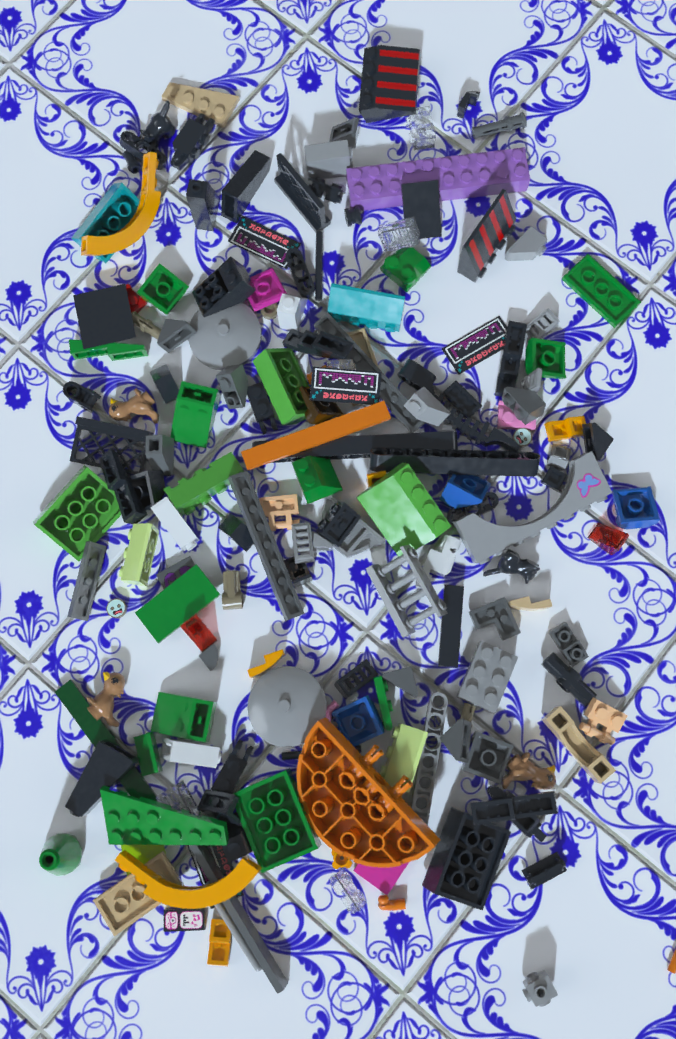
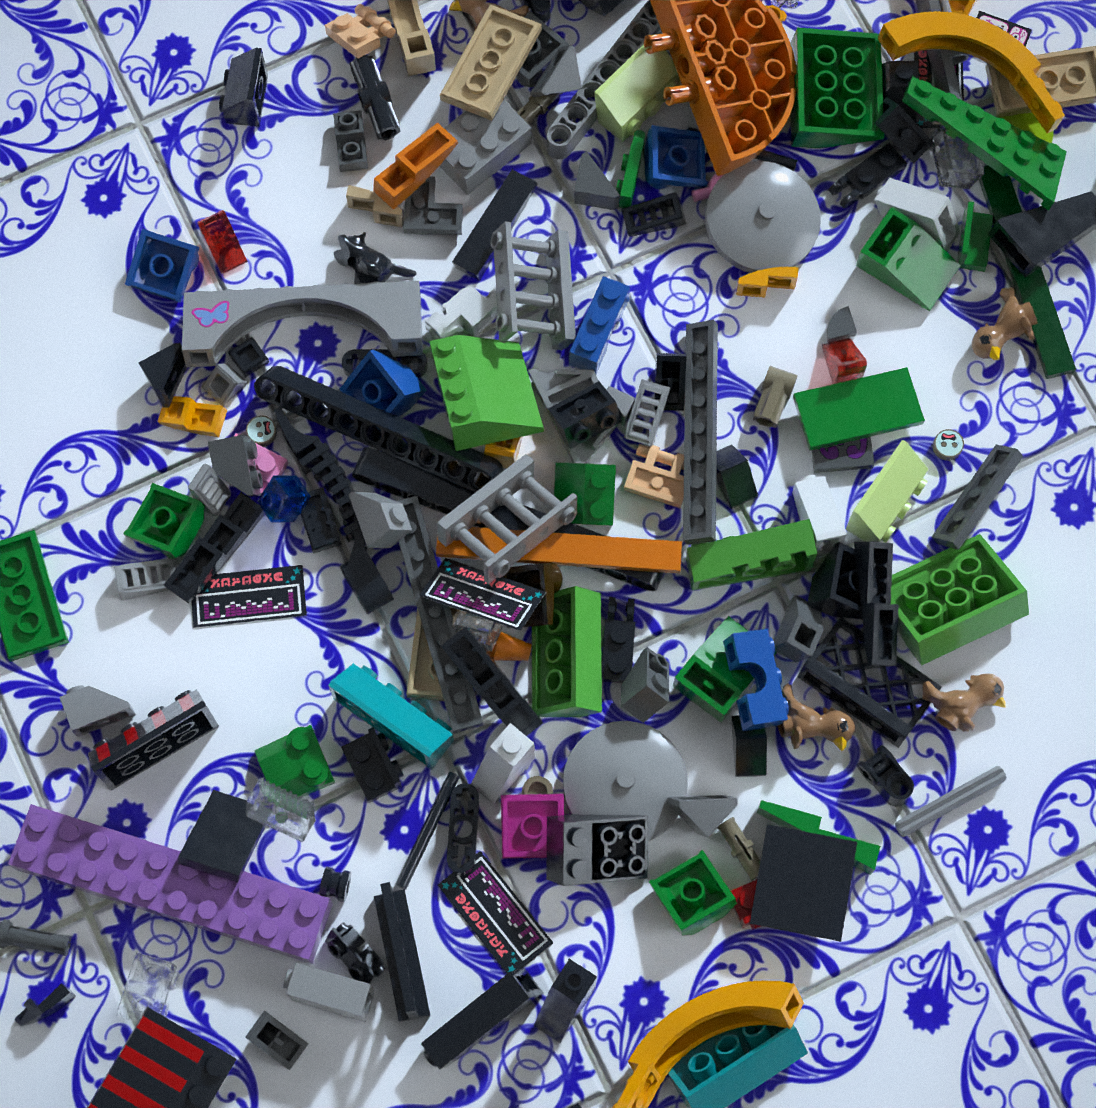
camera: 160 degrees left, 5 degrees down
none -> black slope [219,48,268,127]
none -> clear blue brick [257,475,311,523]
none -> black bracket [341,727,404,803]
none -> orange slope [373,123,458,209]
none -> light grey fence [437,454,577,584]
none -> tan tile [439,5,542,121]
none -> blue arch [569,276,630,375]
none -> blue arch [723,629,789,731]
none -> light grey axle [895,766,1007,837]
none -> medium nougat animal [922,673,1006,732]

